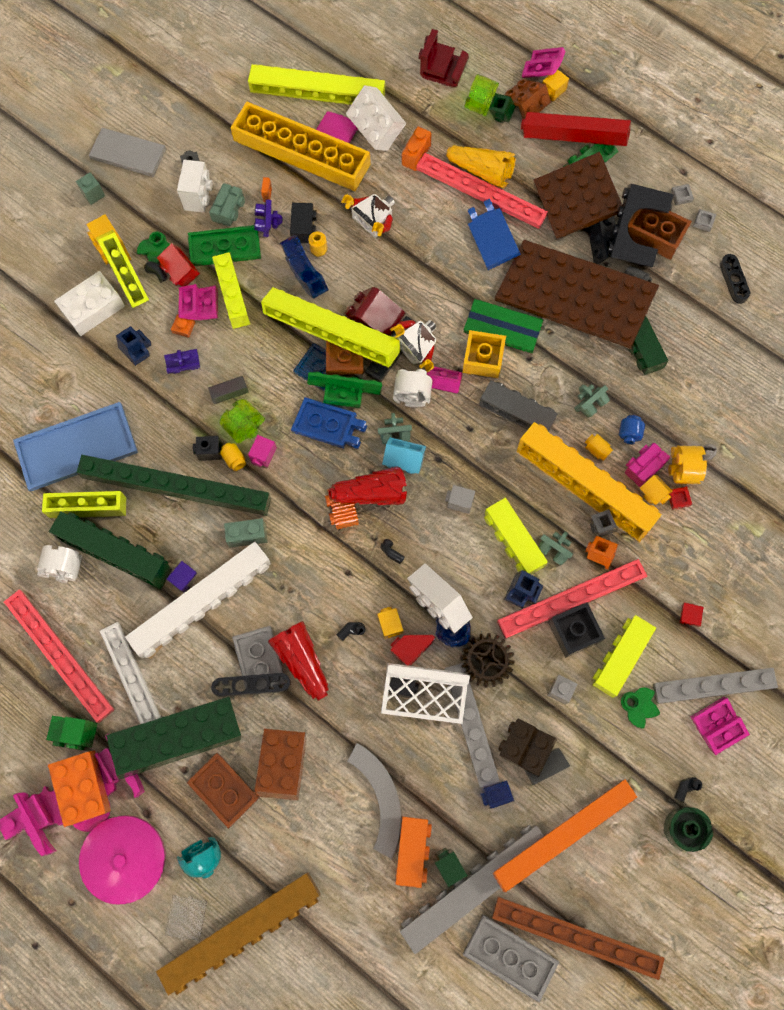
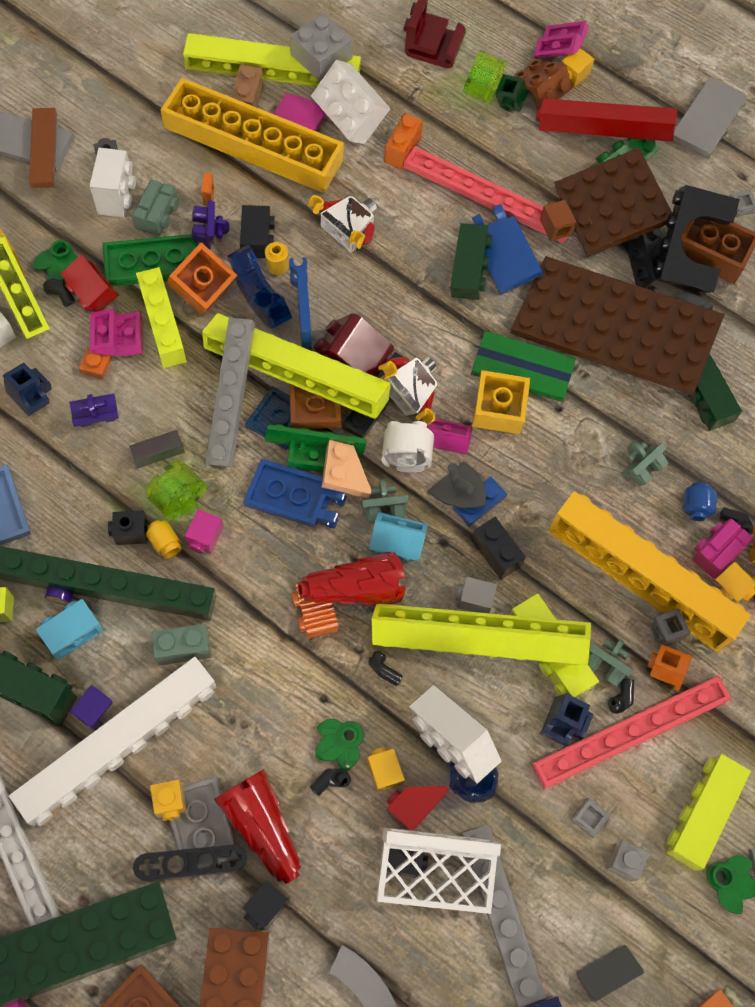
camera: 10 degrees left, 5 degrees down
yellow cone [446,145,516,189] -> none
dark brown gear [460,633,515,688] -> none
dark grey brick [479,380,558,432] -> none
dark brown plate [498,718,557,777] -> none
black brick [548,602,605,658] -> none
yellow brick [584,434,613,461] -> none
none -> dark orange tile [29,108,57,188]
none -> medium azure brick [36,599,104,661]
none -> dark purple tile [44,587,73,605]
none -> yellow brick [150,779,187,821]
none -> orange brick [167,242,238,316]
none -> light grey plate [205,317,255,468]
none -> medium nougat brick [231,64,264,108]
none -> black brick [242,879,290,930]
none -> blue tile [289,257,312,351]
none -> light grey brick [290,13,353,81]
none -> green plate [315,719,364,771]
none -> light nougat wing [321,440,371,498]
none -> neon yellow brick [372,604,591,666]
none -> dark grey shield [428,461,486,508]
none -> dark green brick [450,223,493,300]
none -> blue plate [453,476,507,527]
none -> black brick [471,516,526,580]
none -> dark orange brick [540,200,576,241]
none -> light grey tile [571,797,611,838]
none -> black arm [607,678,634,714]
none -> light grey tile [673,77,748,159]
none -> black arm [720,507,753,535]

